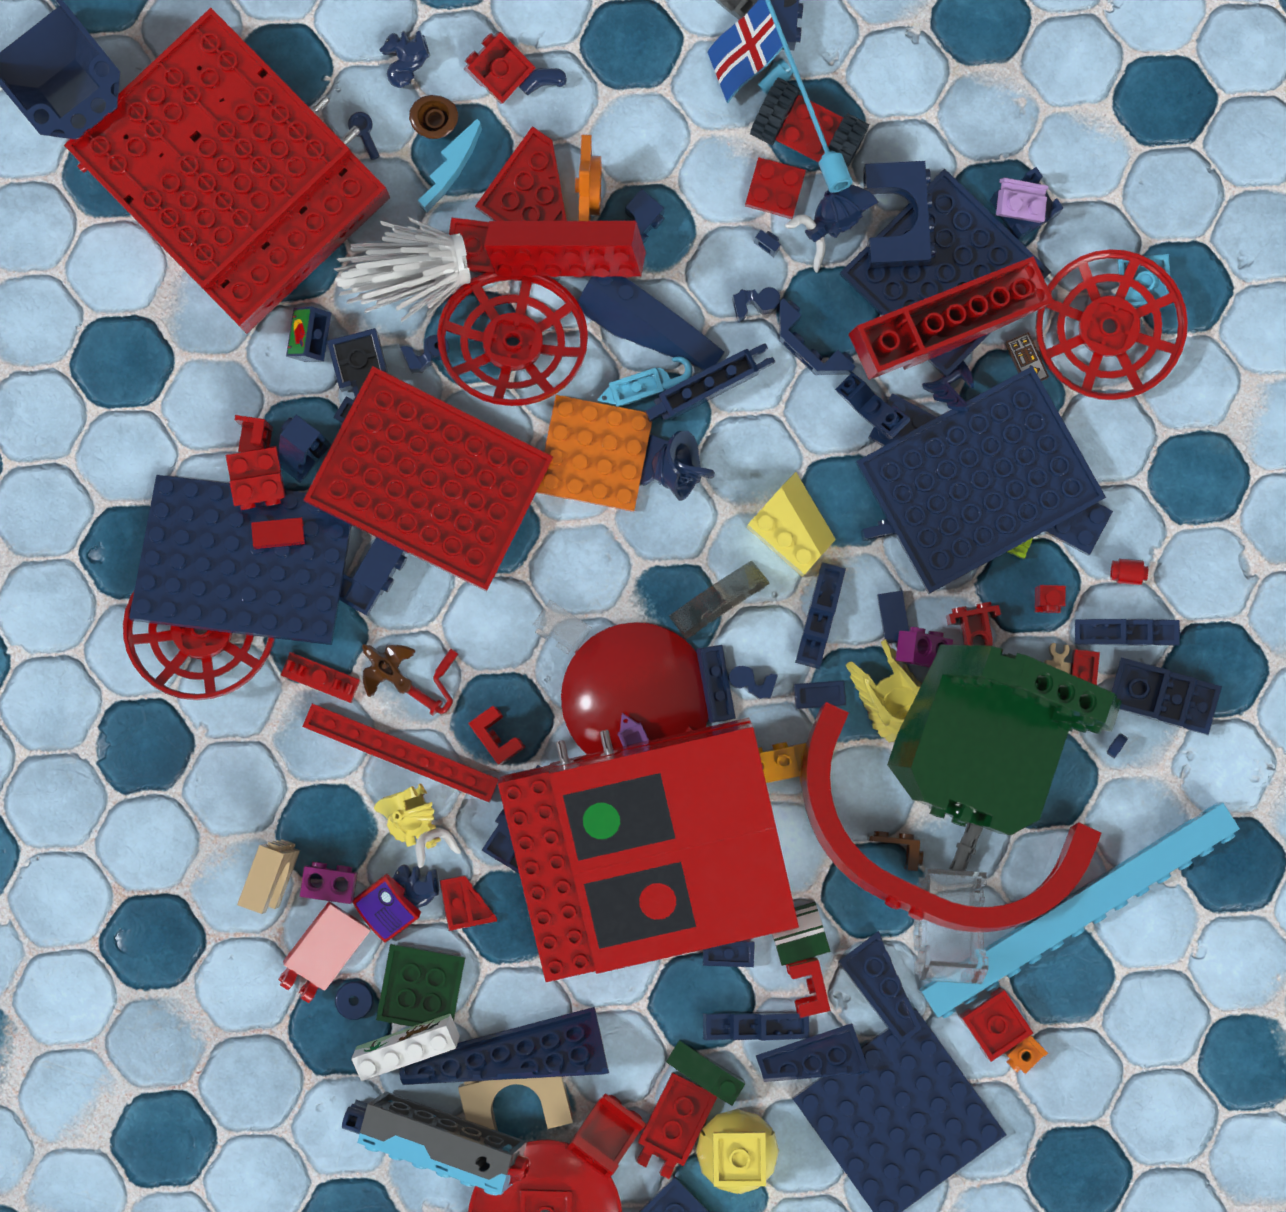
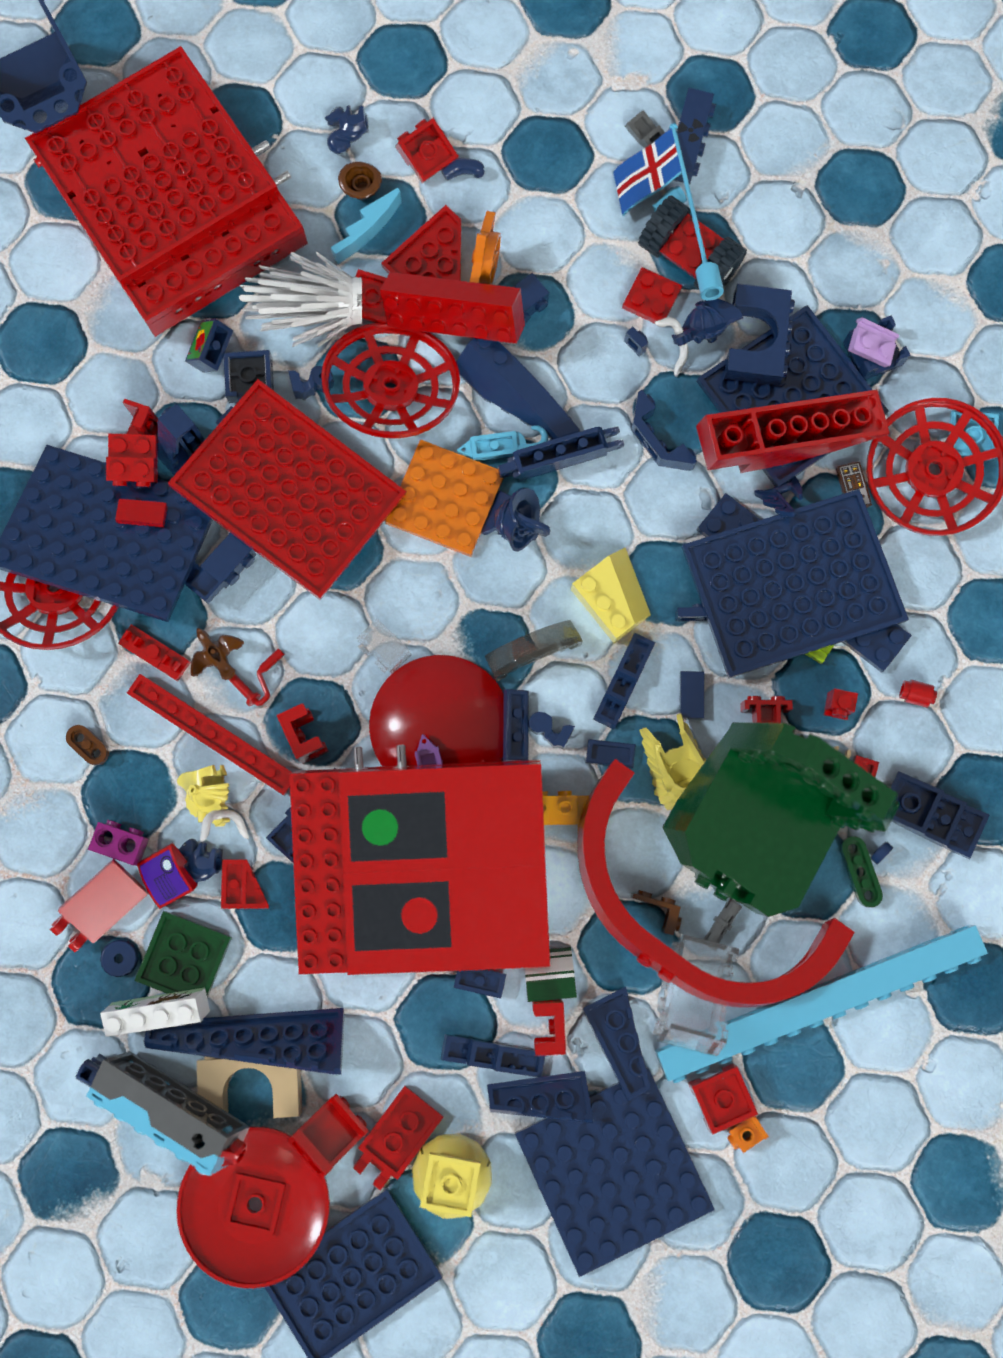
camera: 10 degrees right, 5 degrees down
tan arch [237,839,300,914] -> none
dark blue plate [348,112,380,160] -> none
dark green slope [666,1040,745,1106] -> none
dark blue leg [732,287,780,323] -> none
dark blue slope [835,372,910,440] -> none
magenta brick [895,627,953,668] -> none
dark blue slope [1075,619,1180,646] -> none
none -> reddish brown plate [66,725,109,766]
none -> dark green plate [840,836,883,907]

